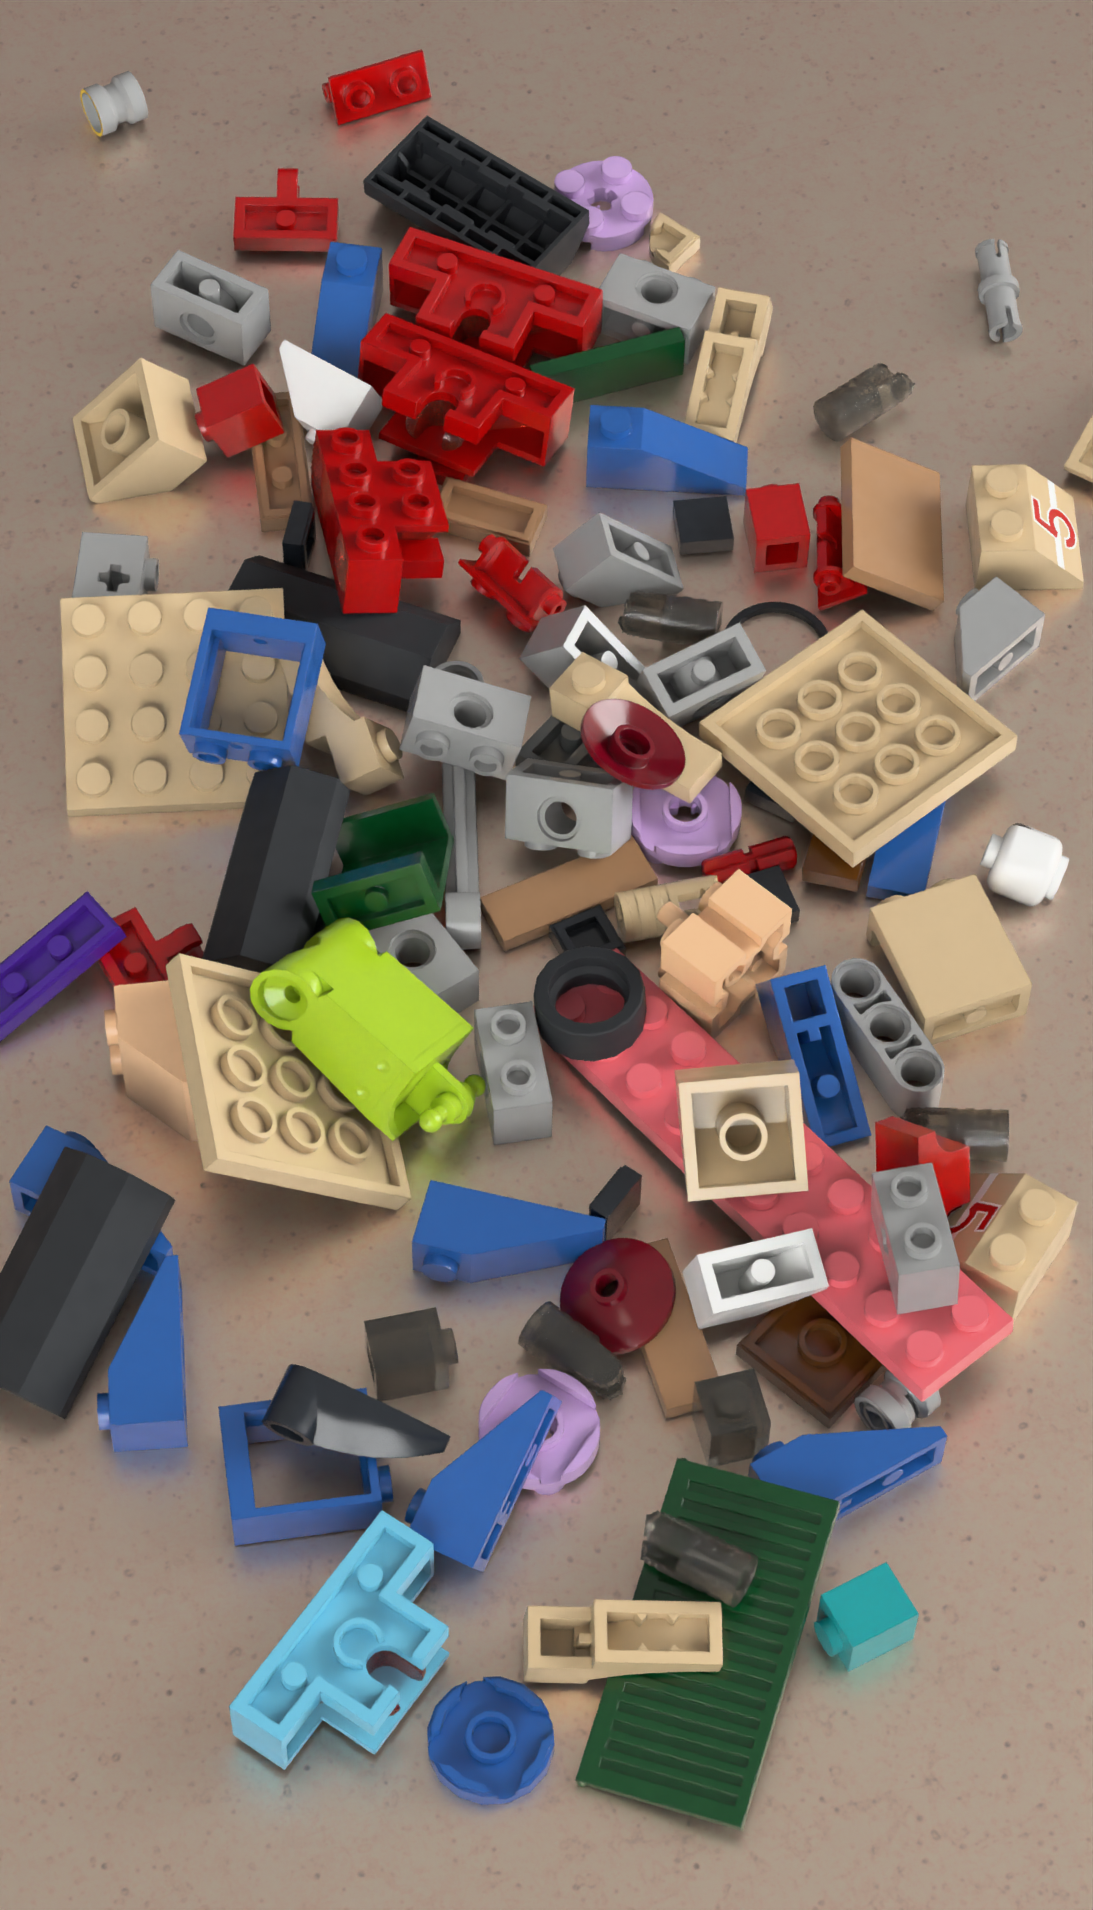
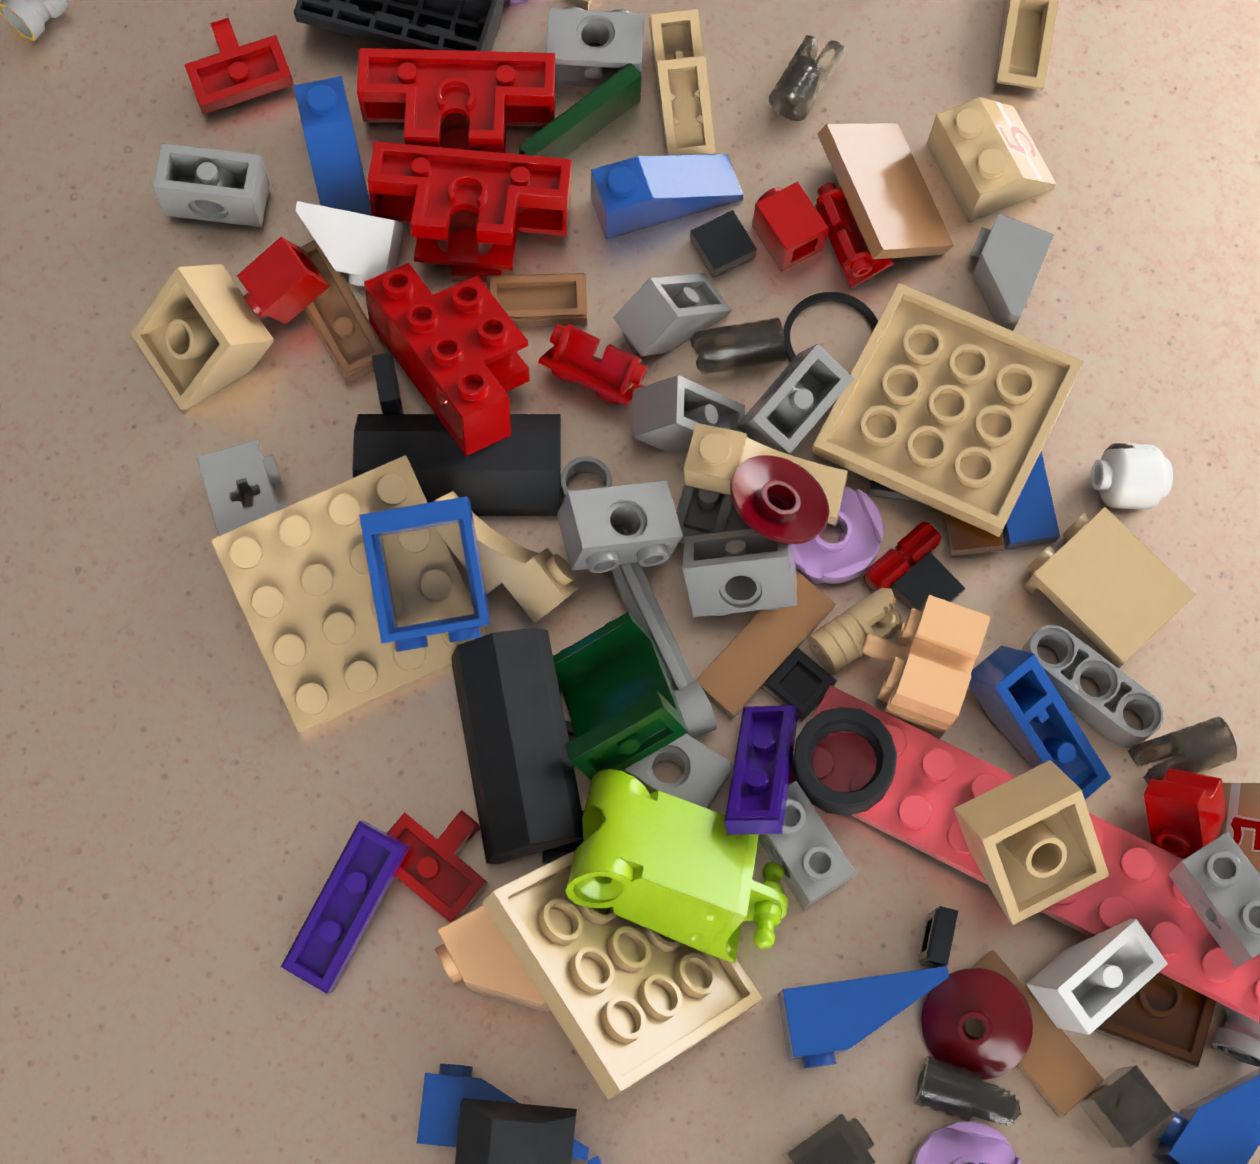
camera: 25 degrees left, 15 degrees up
none -> dark purple tile [725,705,798,835]

